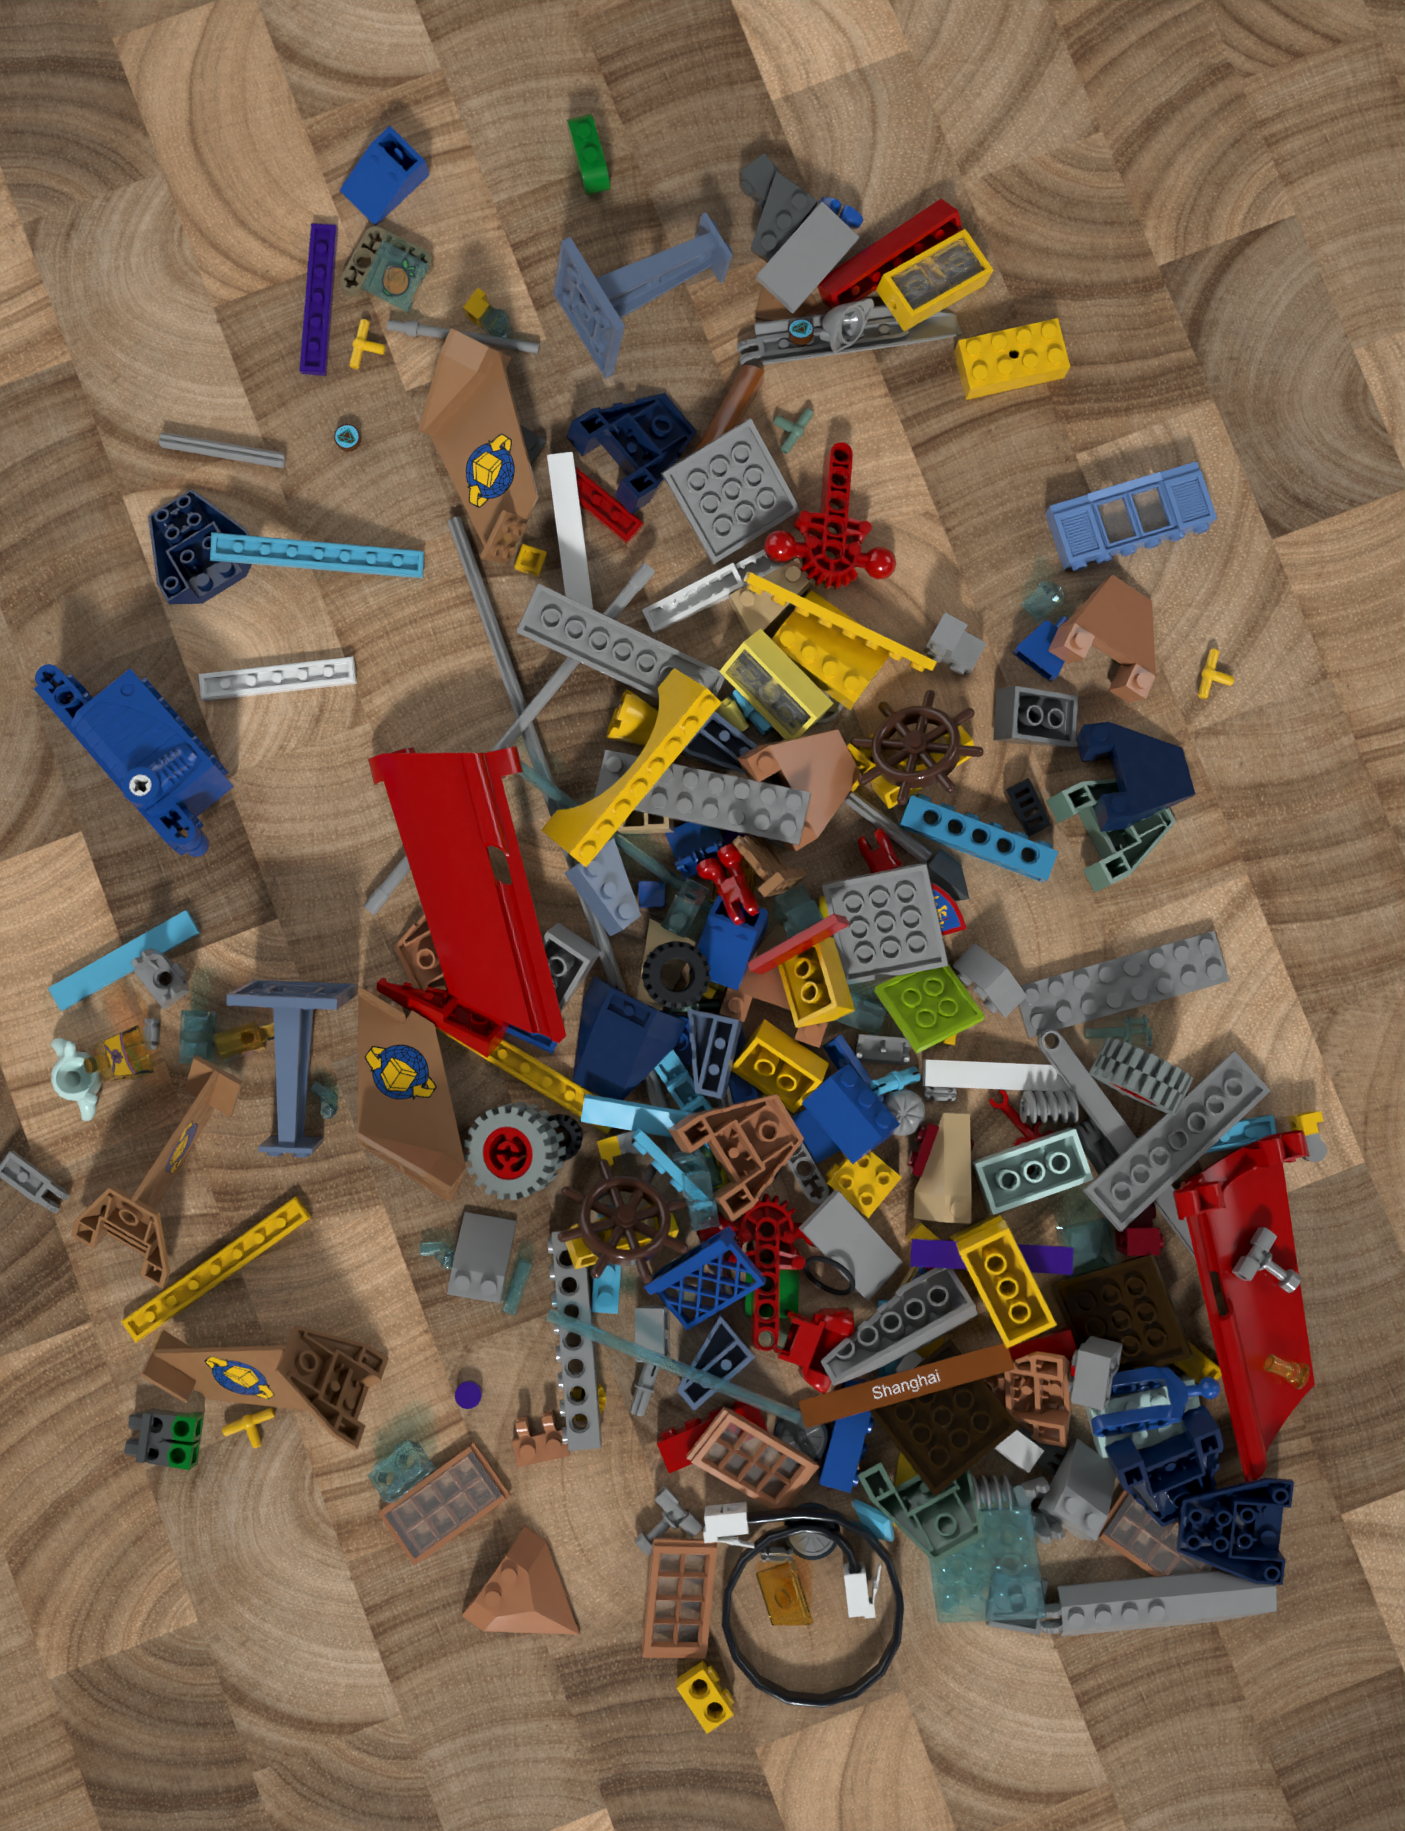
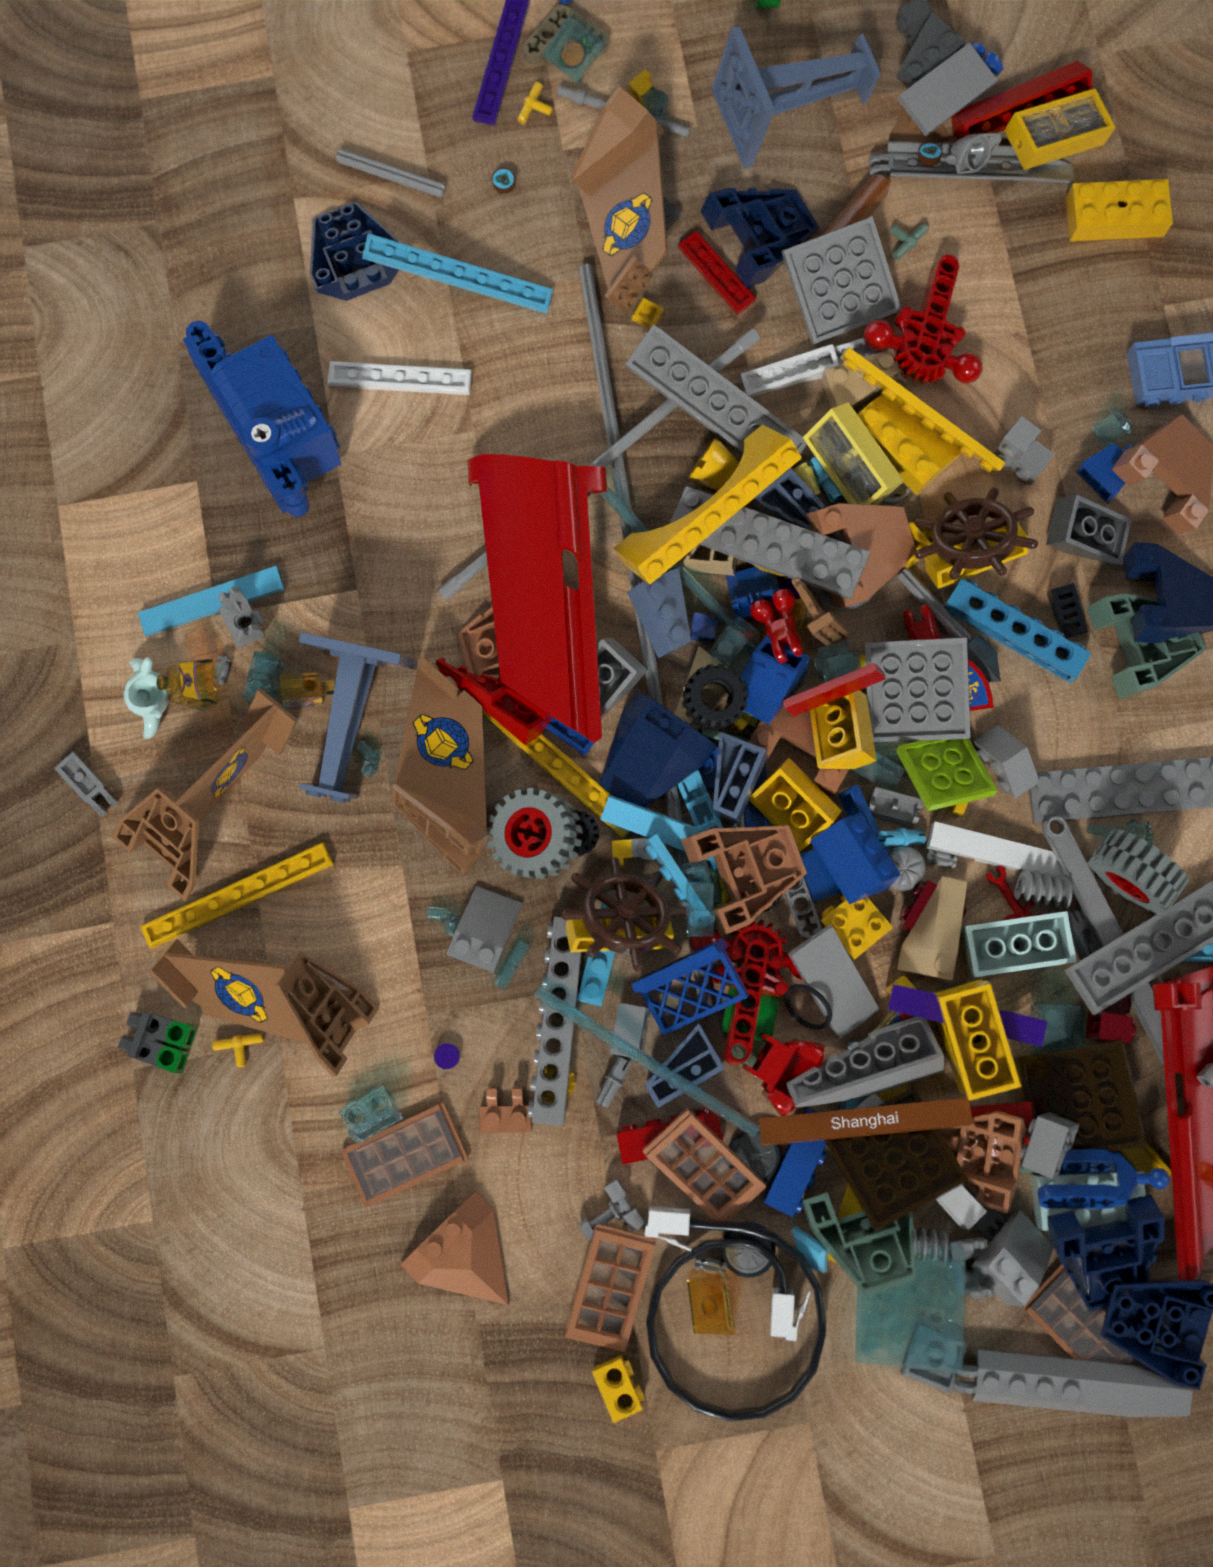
camera: 20 degrees right, 5 degrees down
white slope [547,452,593,609] -> none

